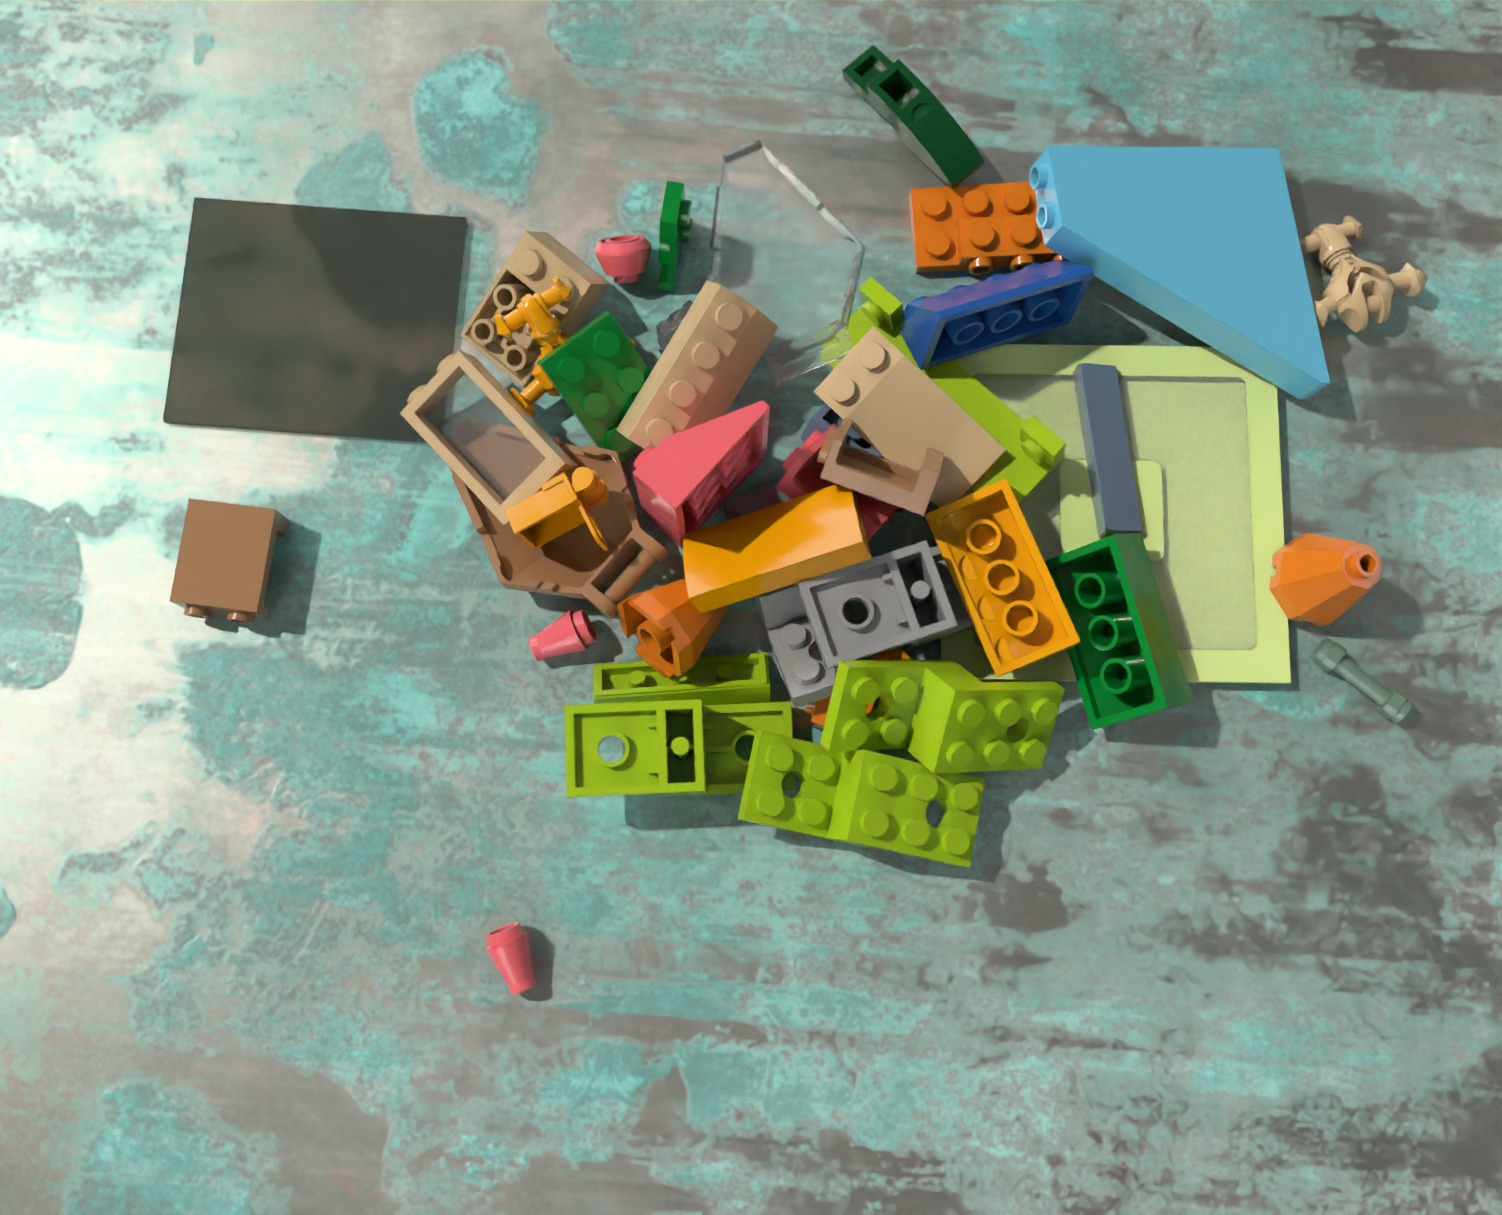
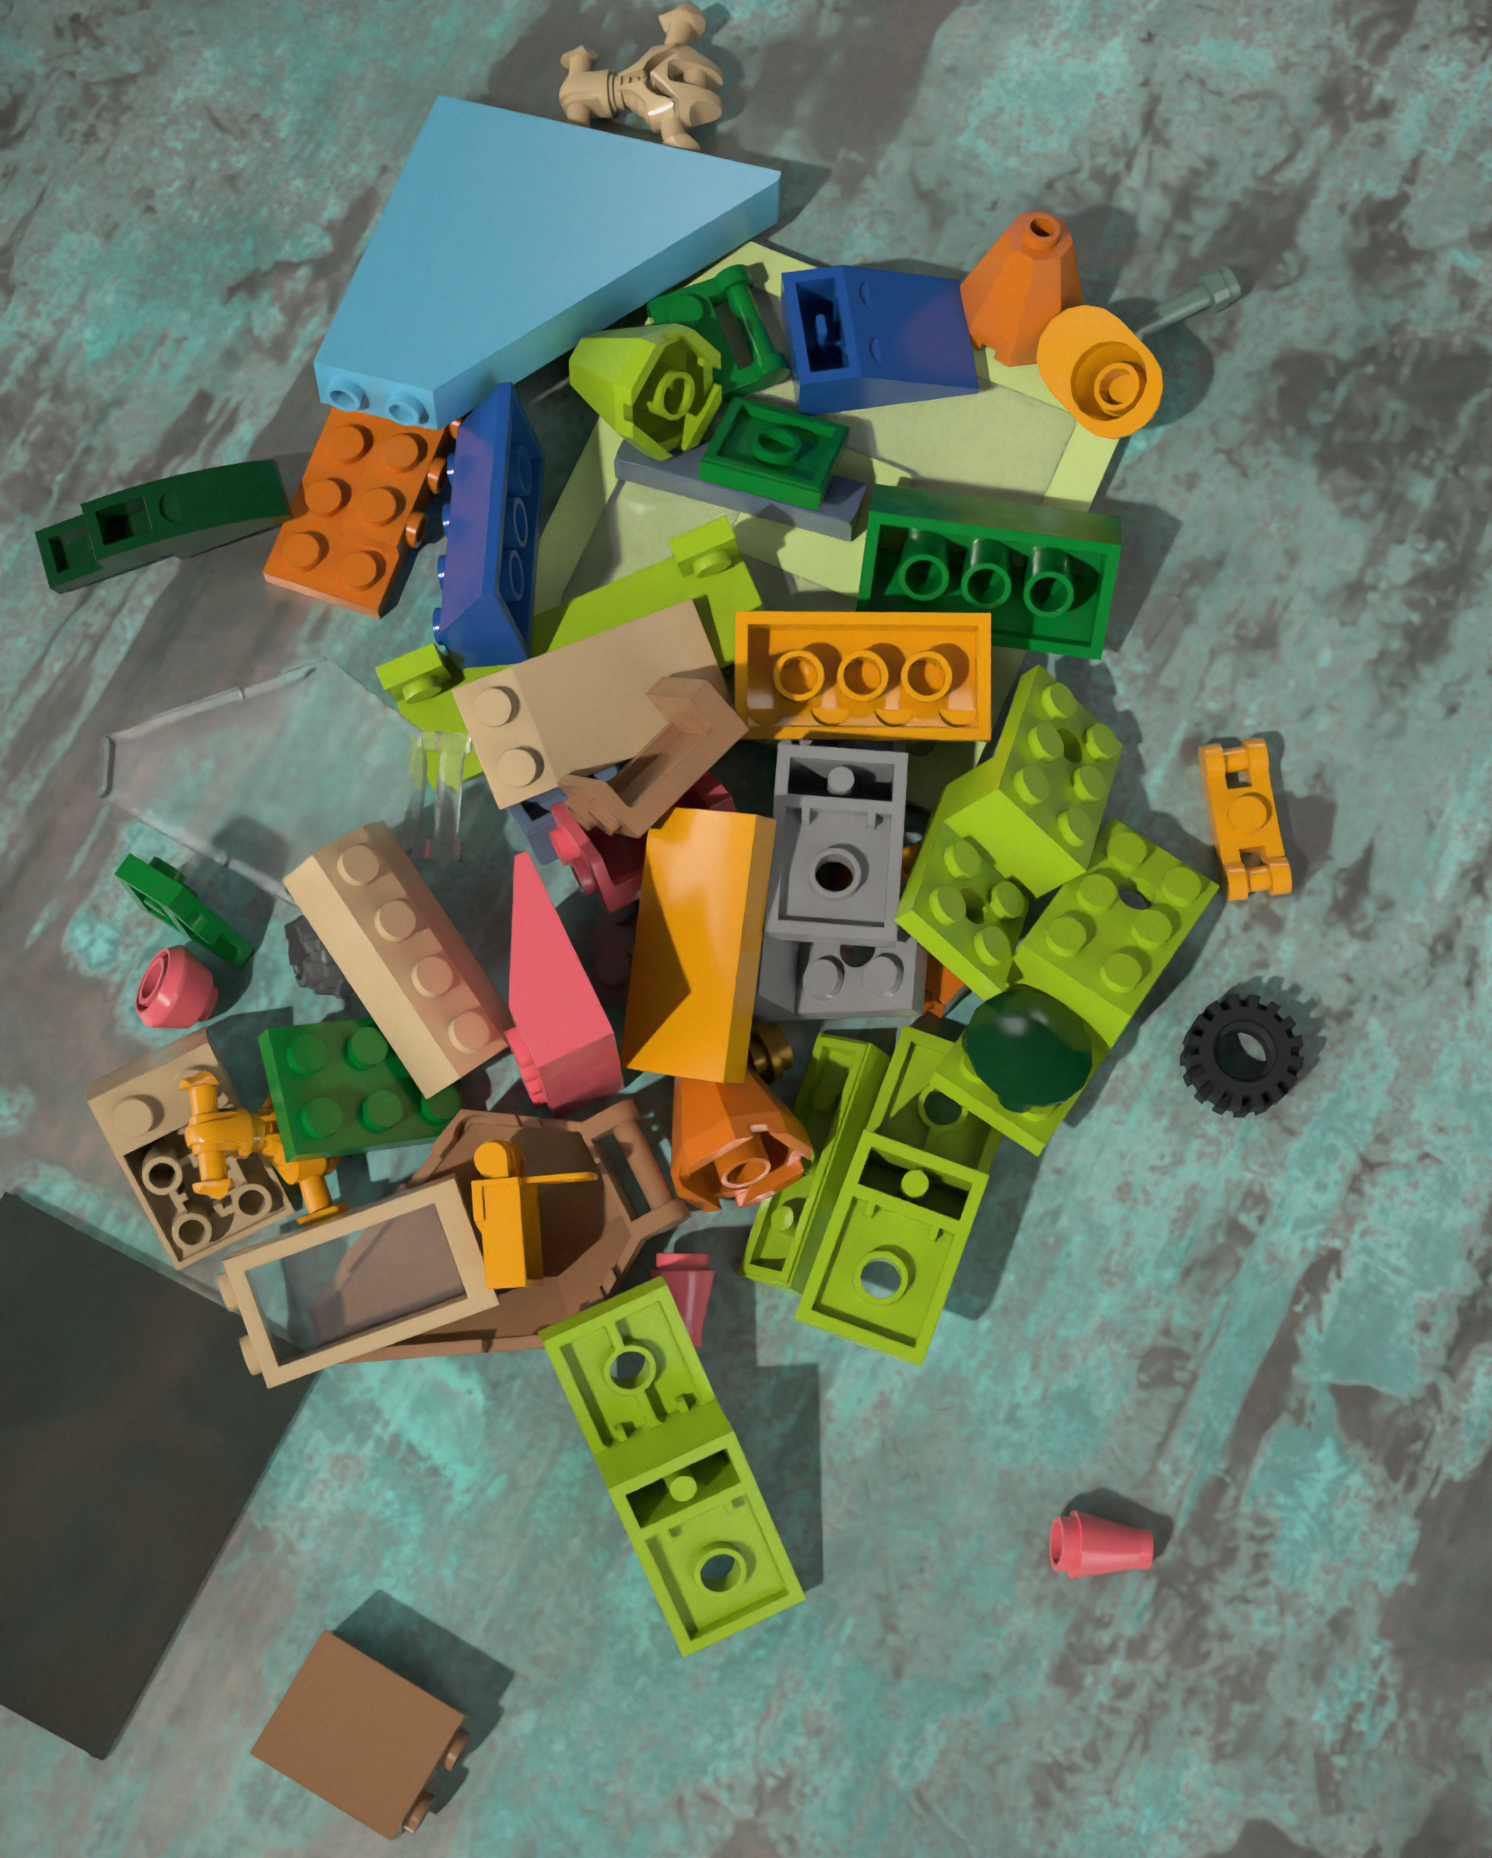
camera: 65 degrees left, 5 degrees down
none -> lime bracket [538,1275,806,1658]
none -> lime cone [569,323,722,462]
none -> green plate [646,264,791,405]
none -> green plate [698,397,850,511]
none -> pearl gold plate [747,1021,794,1085]
none -> blue slope [780,265,979,416]
none -> dark green dish [962,990,1093,1113]
none -> light orange piece [1036,305,1164,439]
none -> black tyre [1180,994,1304,1118]
none -> light orange plate [1198,737,1292,902]

